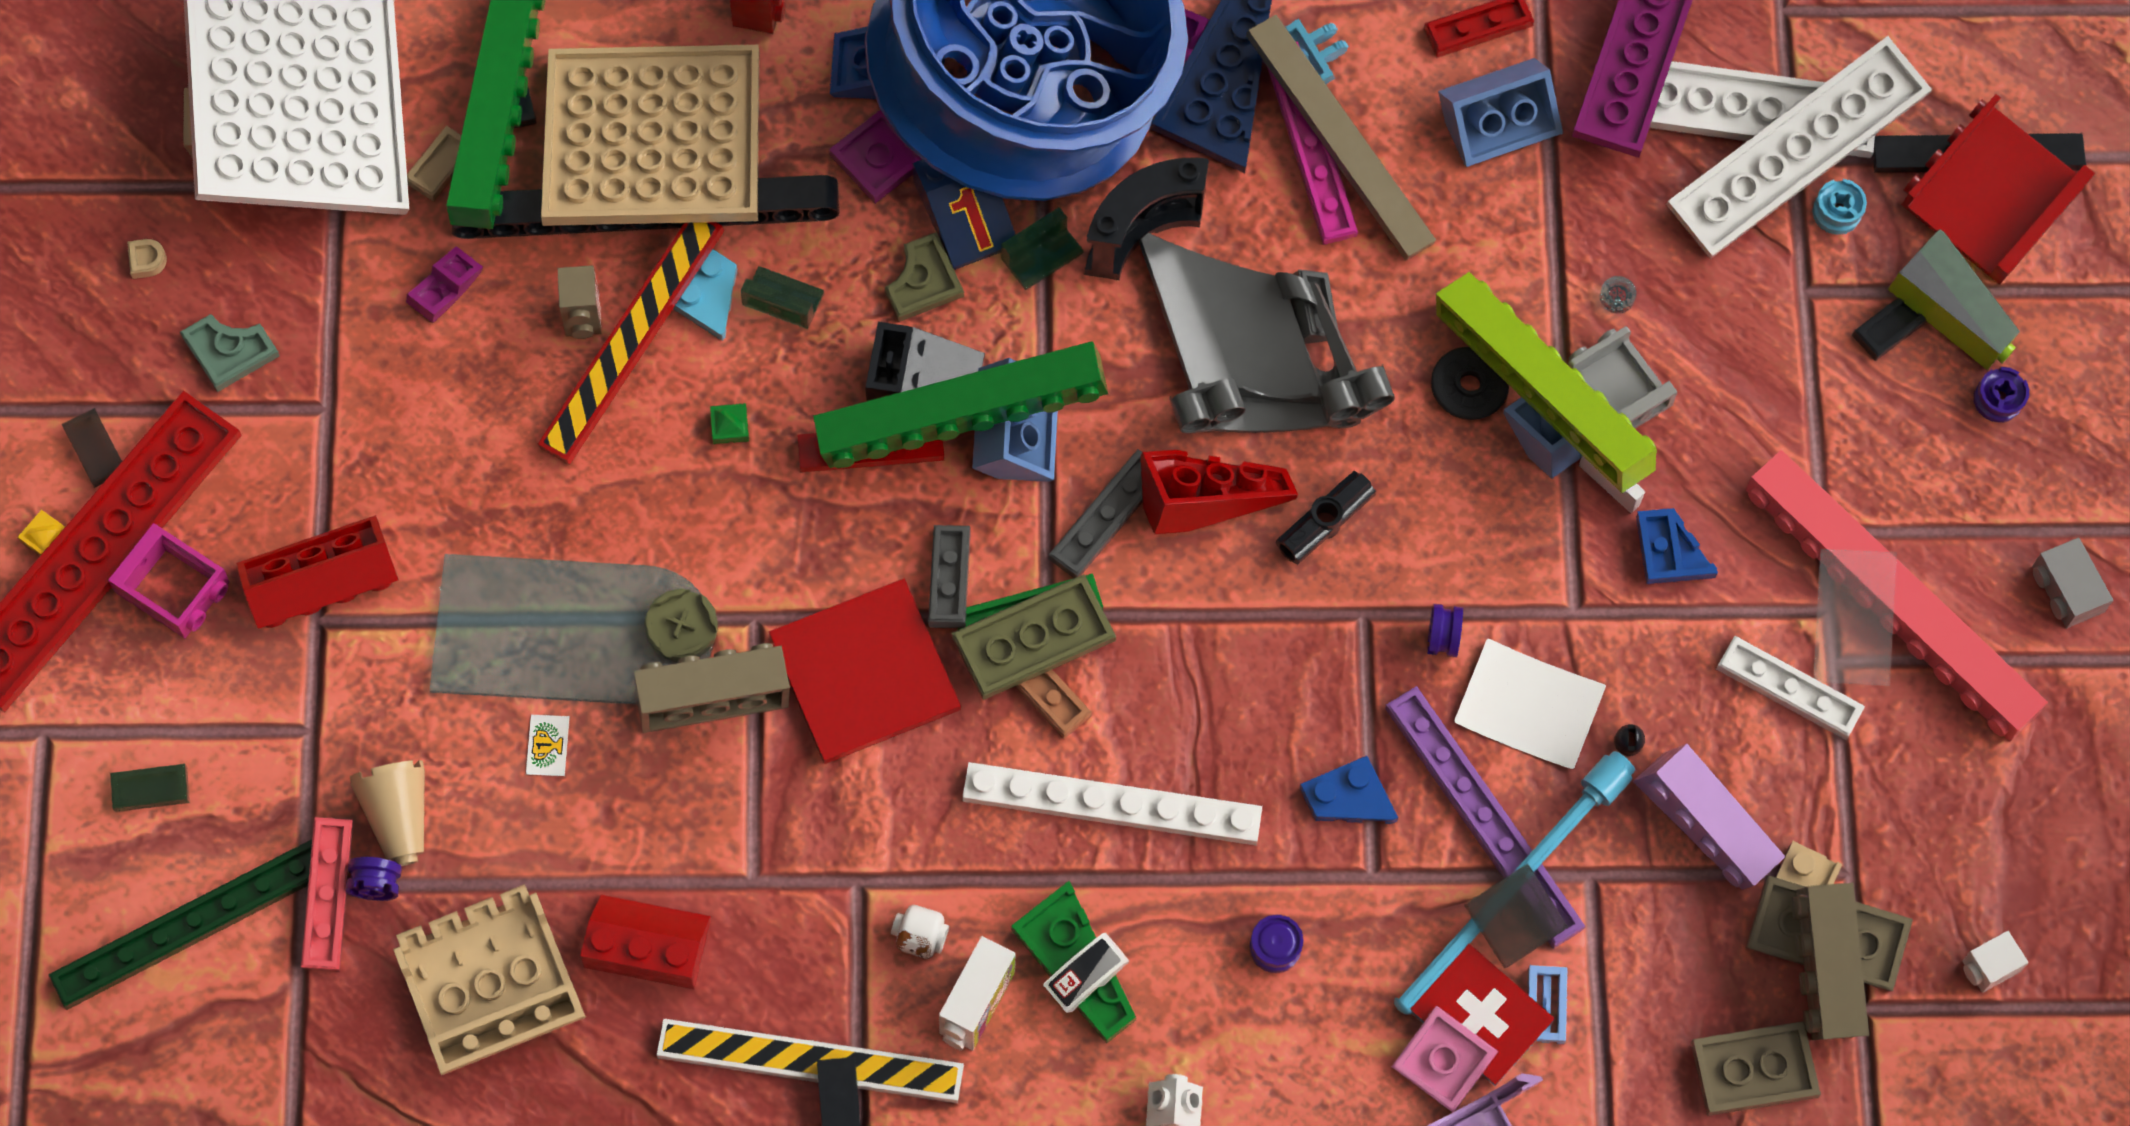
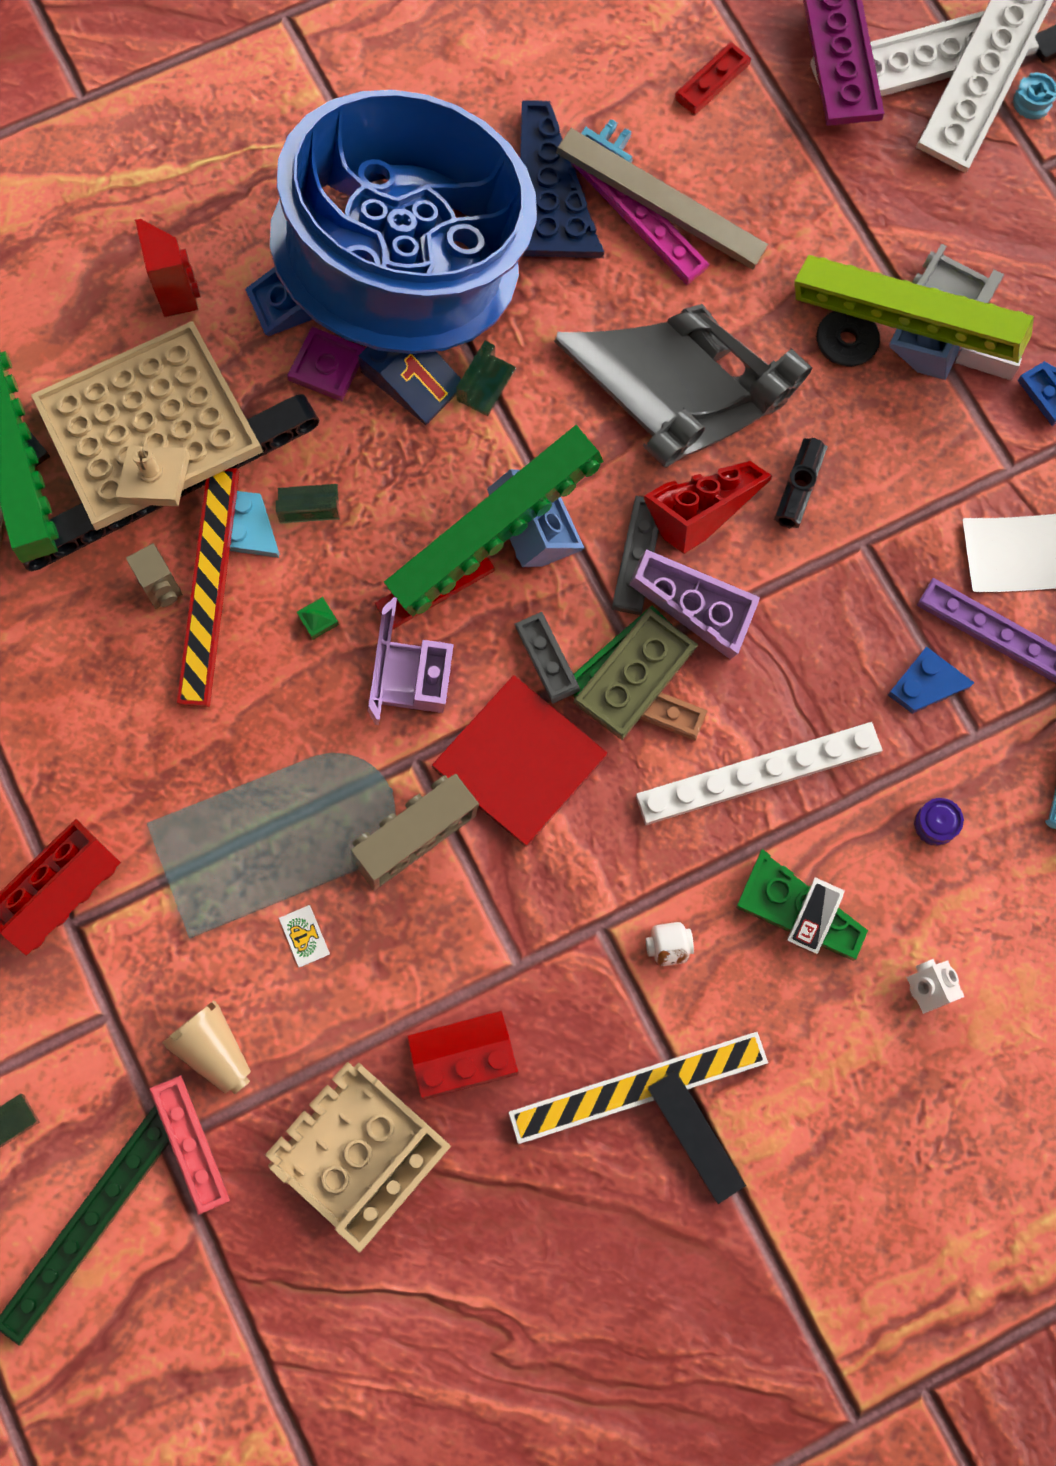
camera: 25 degrees left, 5 degrees up
dark purple wheel [345,857,402,901] -> none
magenta slope [406,246,483,323] -> none
olive tile [644,588,719,661] -> none
slope [865,322,985,401] -> none
olive tile [885,232,964,322] -> none
white brick [939,936,1016,1051] -> none
black fence [1084,158,1209,280] -> none
dark purple wheel [1427,604,1463,657] -> none
medium blue slope [1438,58,1563,167] -> none
clear light blue tile [1600,276,1637,314] -> none
none -> tan tile [115,446,190,506]
none -> lavender piece [368,597,454,726]
none -> lavender wedge [629,549,760,659]

